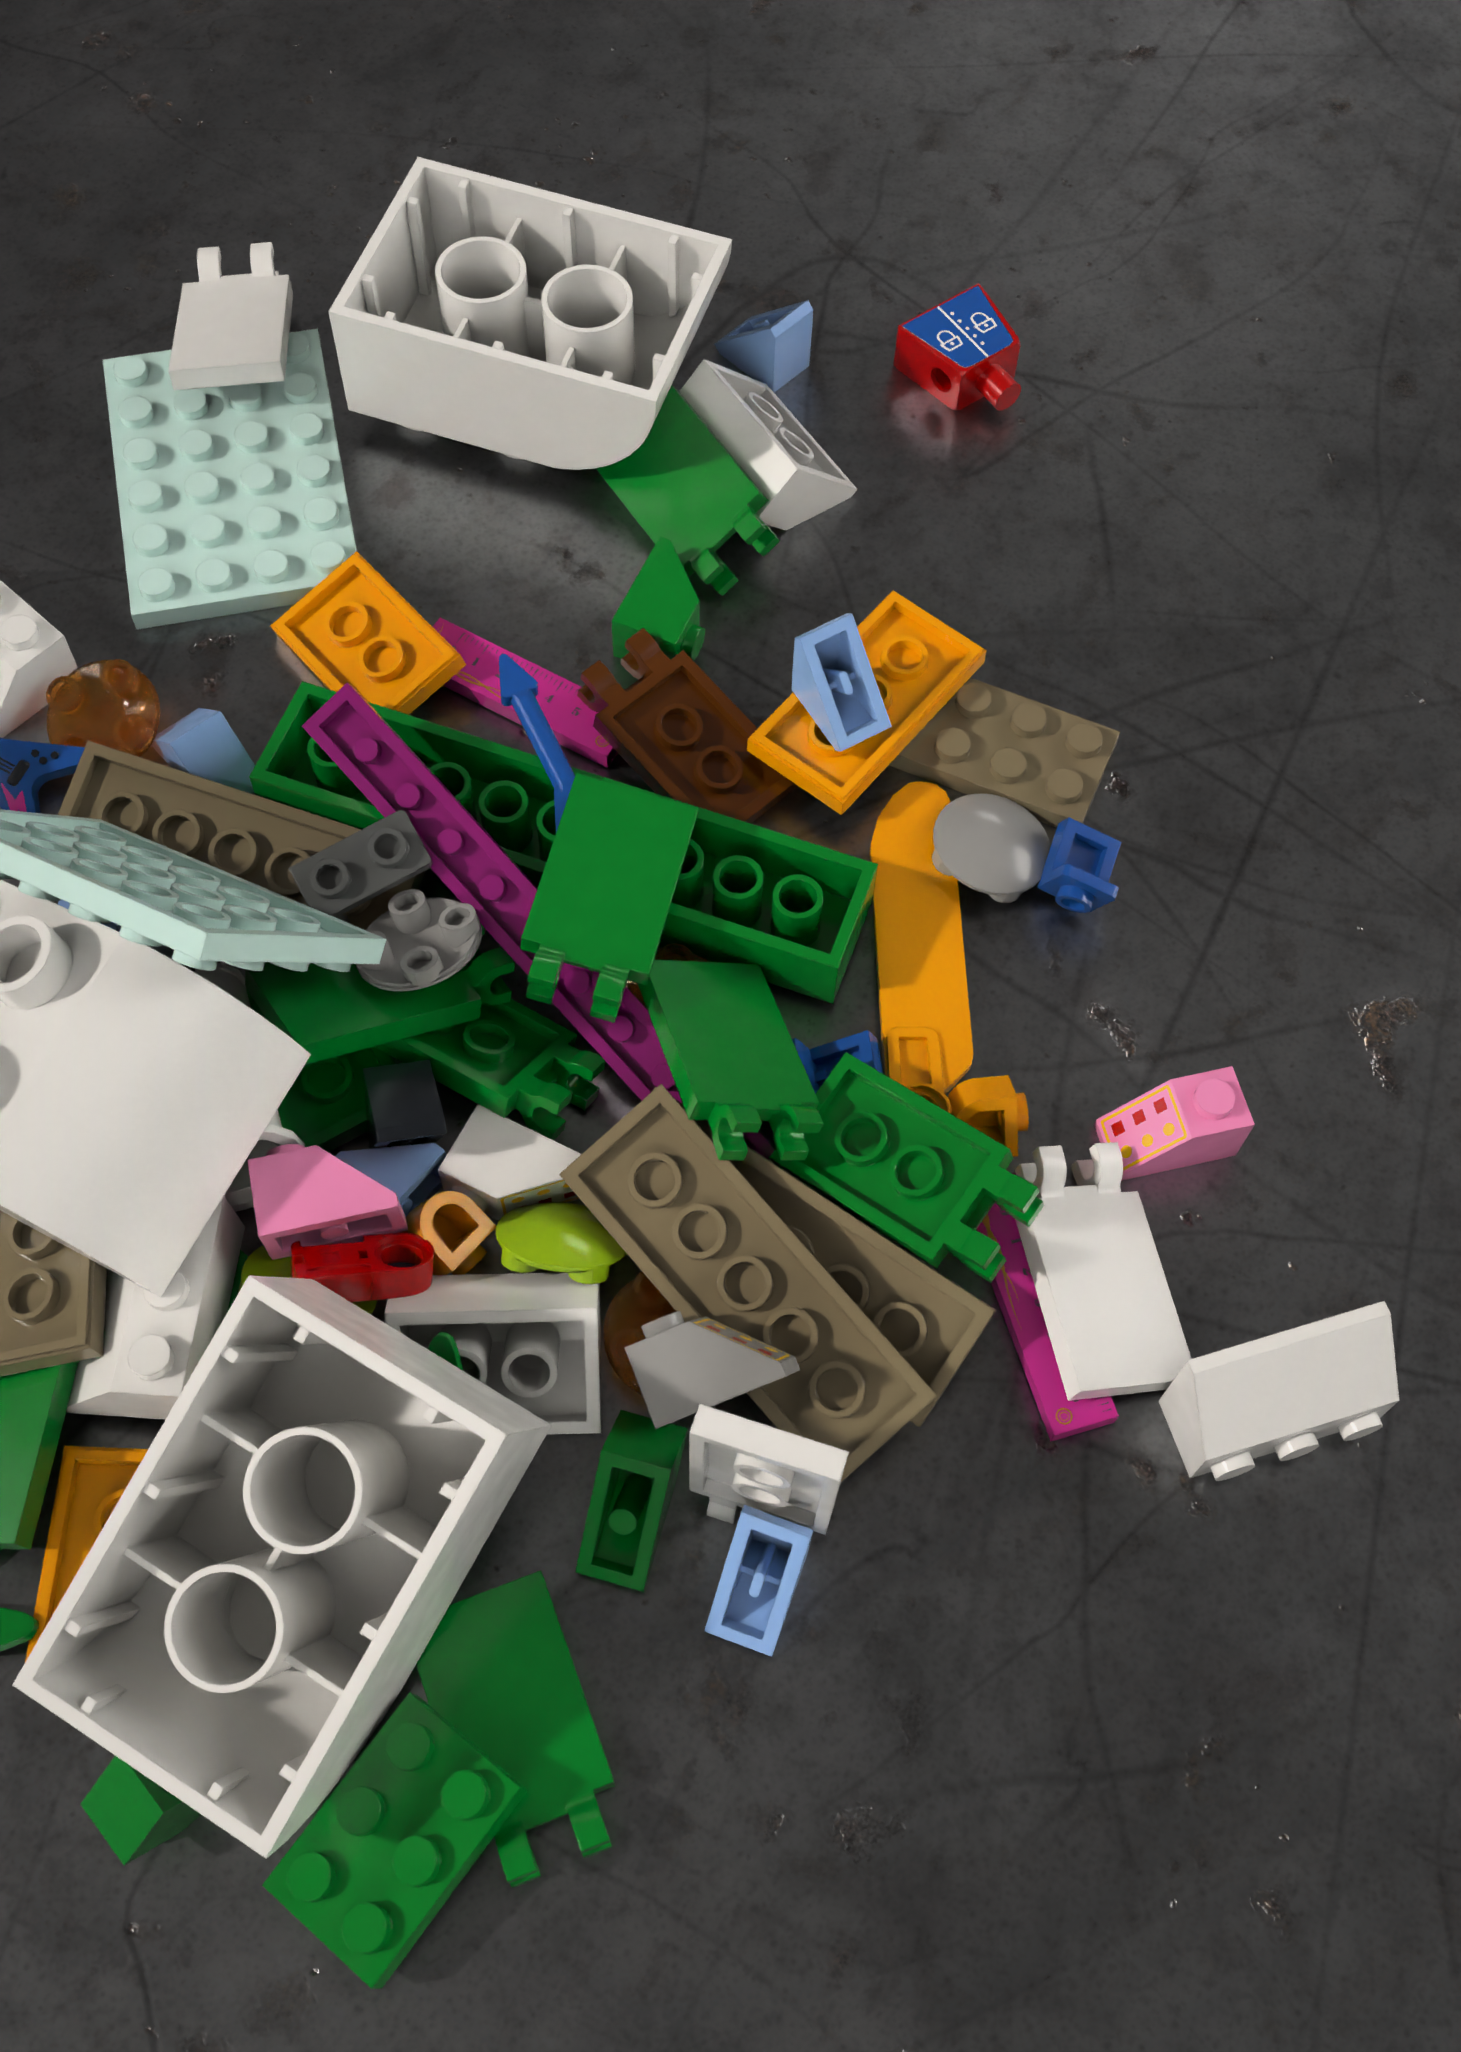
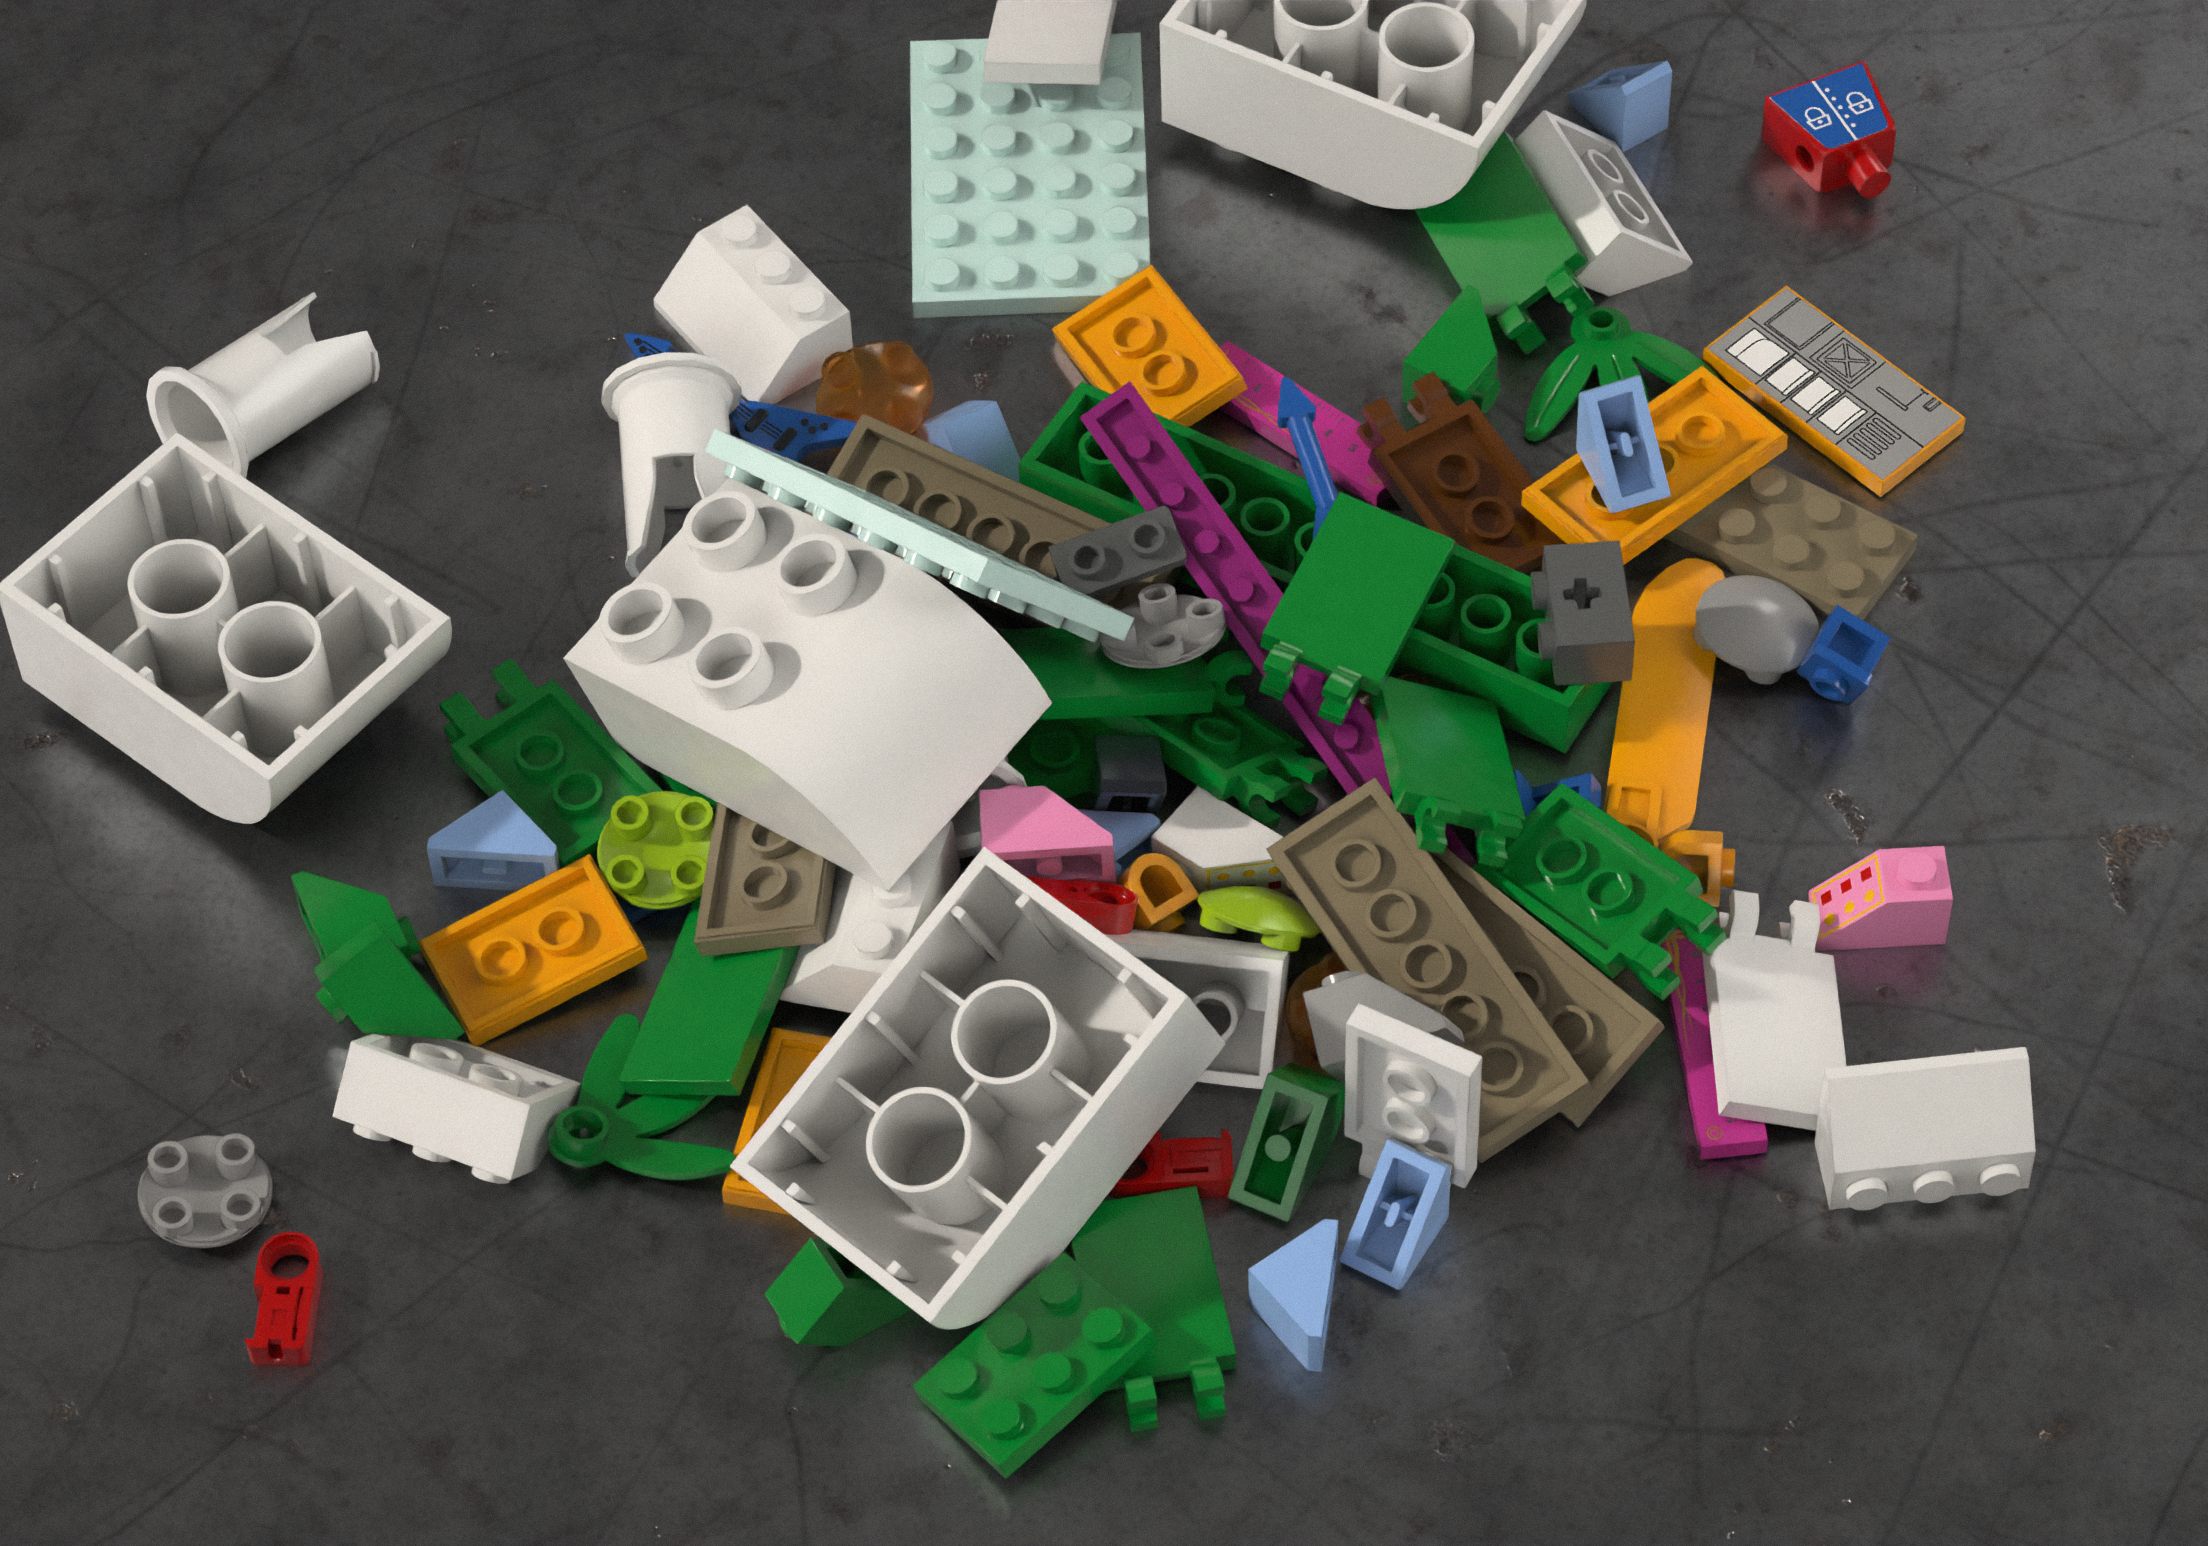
camera: 15 degrees right, 10 degrees down
none -> red piece [1108,1129,1234,1199]
none -> light blue slope [1248,1219,1338,1372]
none -> green plant [1524,306,1722,442]
none -> dark grey brick [1531,541,1635,686]
none -> tile [1702,285,1966,497]

